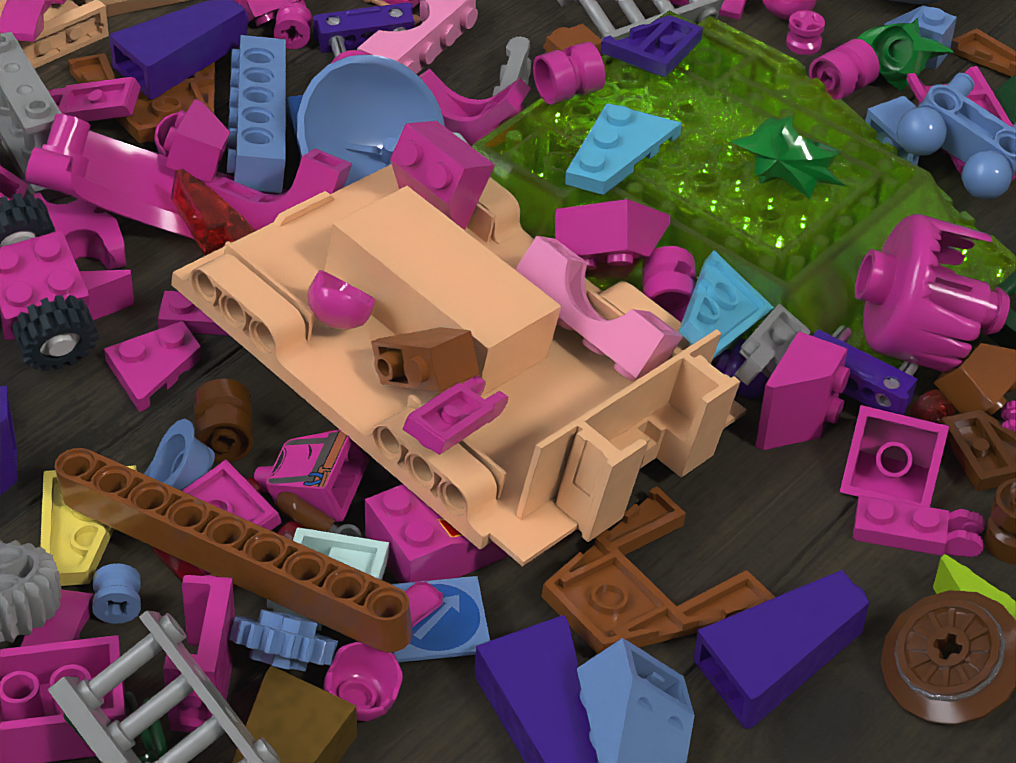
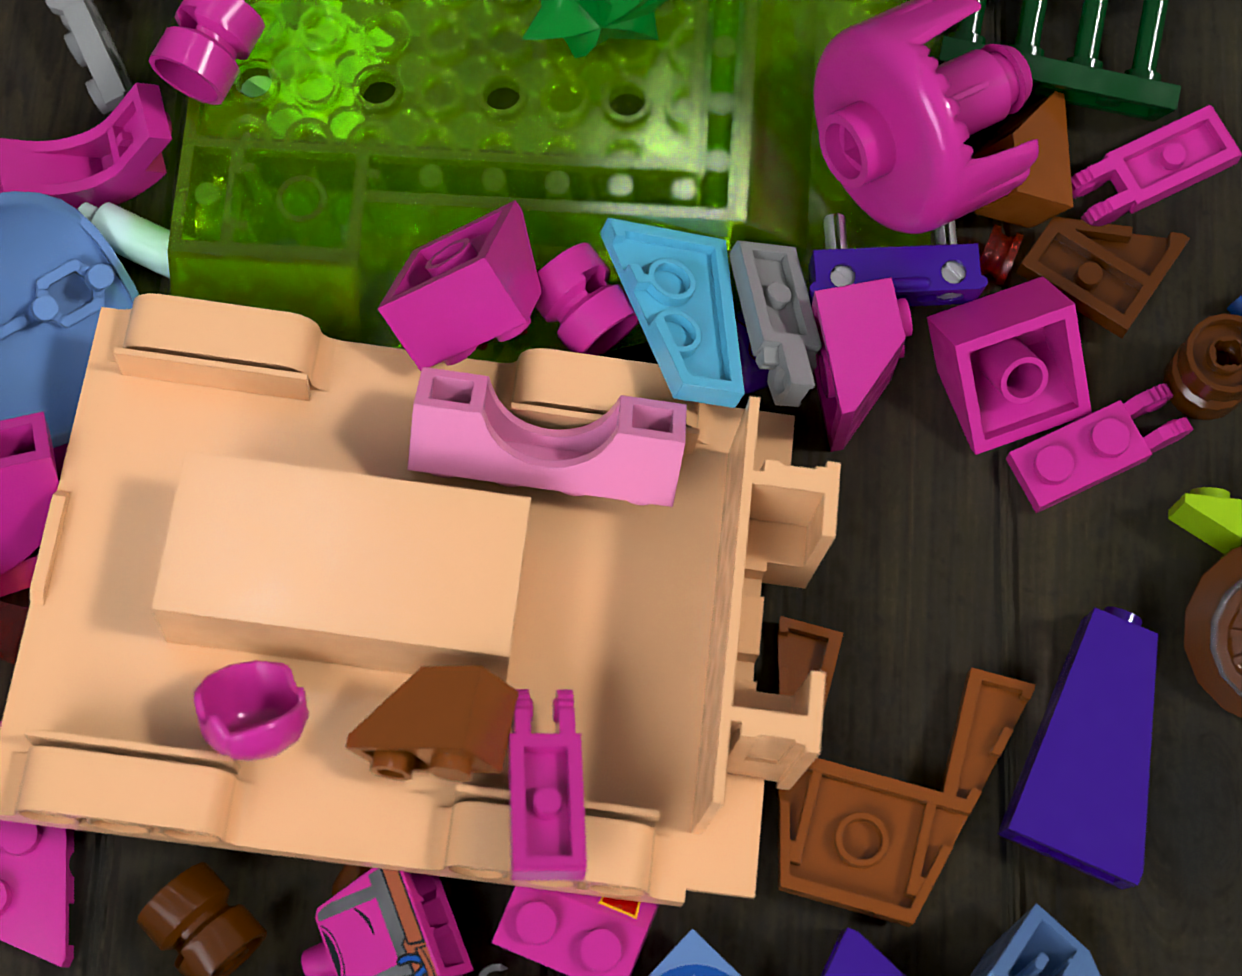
camera: 30 degrees left, 30 degrees up
dark pink slope [390,121,495,230] -> none
medium azure wing [565,103,682,195] -> none

